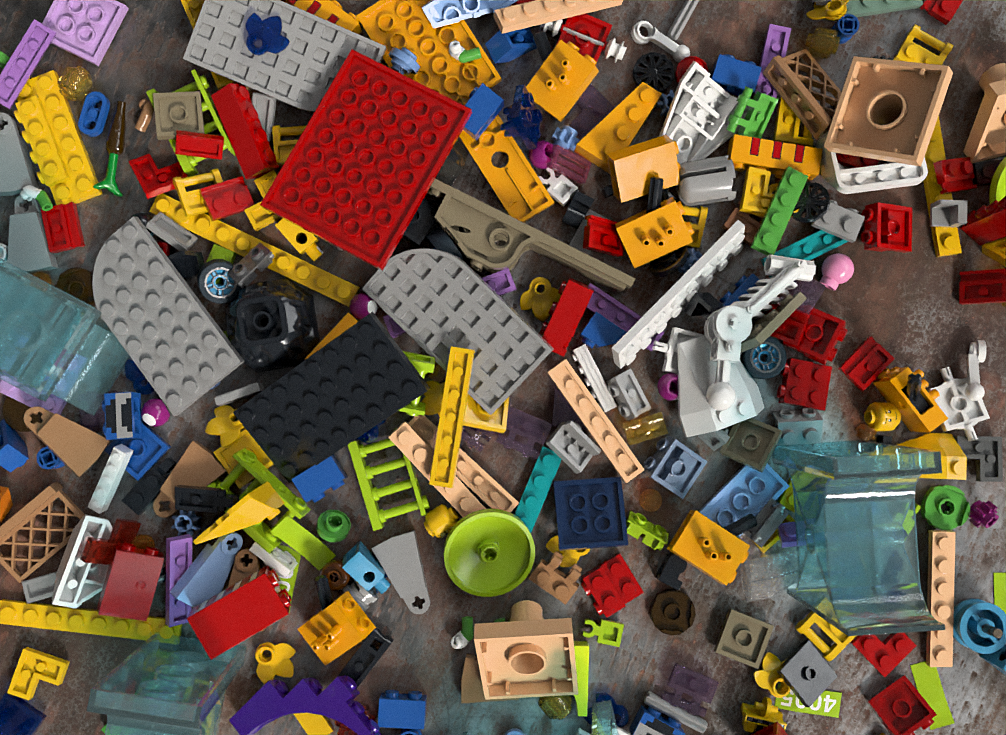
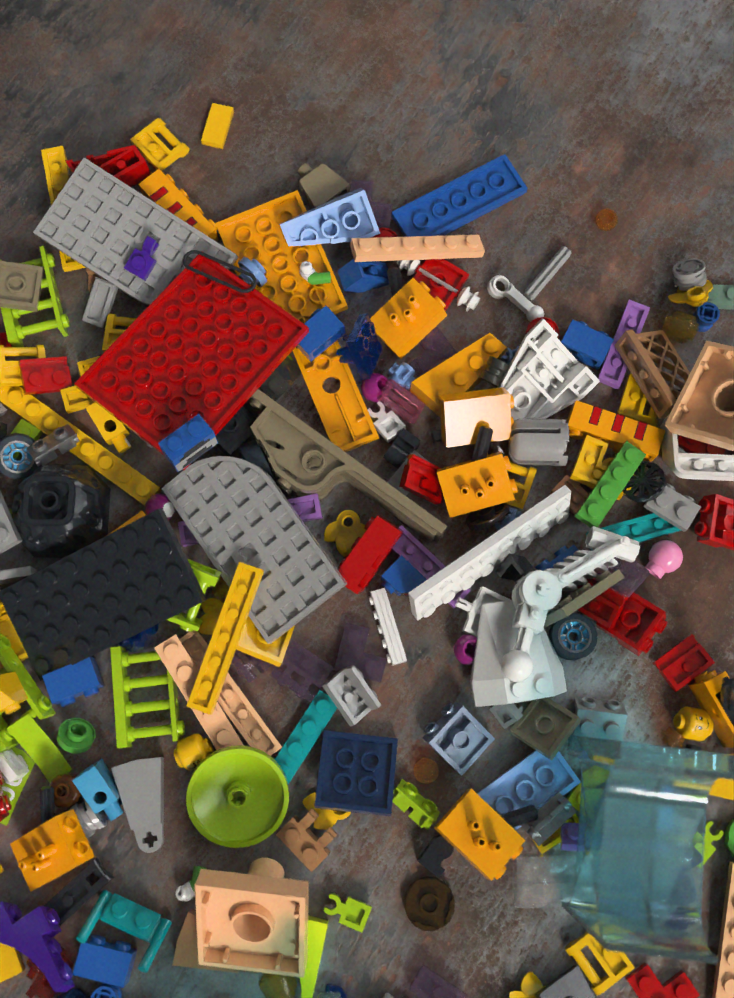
camera: 15 degrees right, 10 degrees down
red tile [175,130,224,160] -> none
red brick [211,83,279,179] -> none
clear blue plate [246,13,290,56] -> none
light nougat plate [547,359,644,483] -> none
red plate [581,553,644,618] -> none
light grey bracket [606,369,651,421] -> none
clear yellow hips [622,412,668,446] -> none
black wheel [633,52,674,93] -> none
dark tan plate [714,608,774,669] -> none
bright green plate [726,86,779,139] -> none
red plate [777,358,832,411] -> none
none -> teal plate [76,890,172,973]
none -> dark purple plate [124,236,159,281]
none -> blue brick [158,414,218,472]
none -> black piece [183,250,257,293]
none -> pearl dark grey wheel [479,356,509,387]

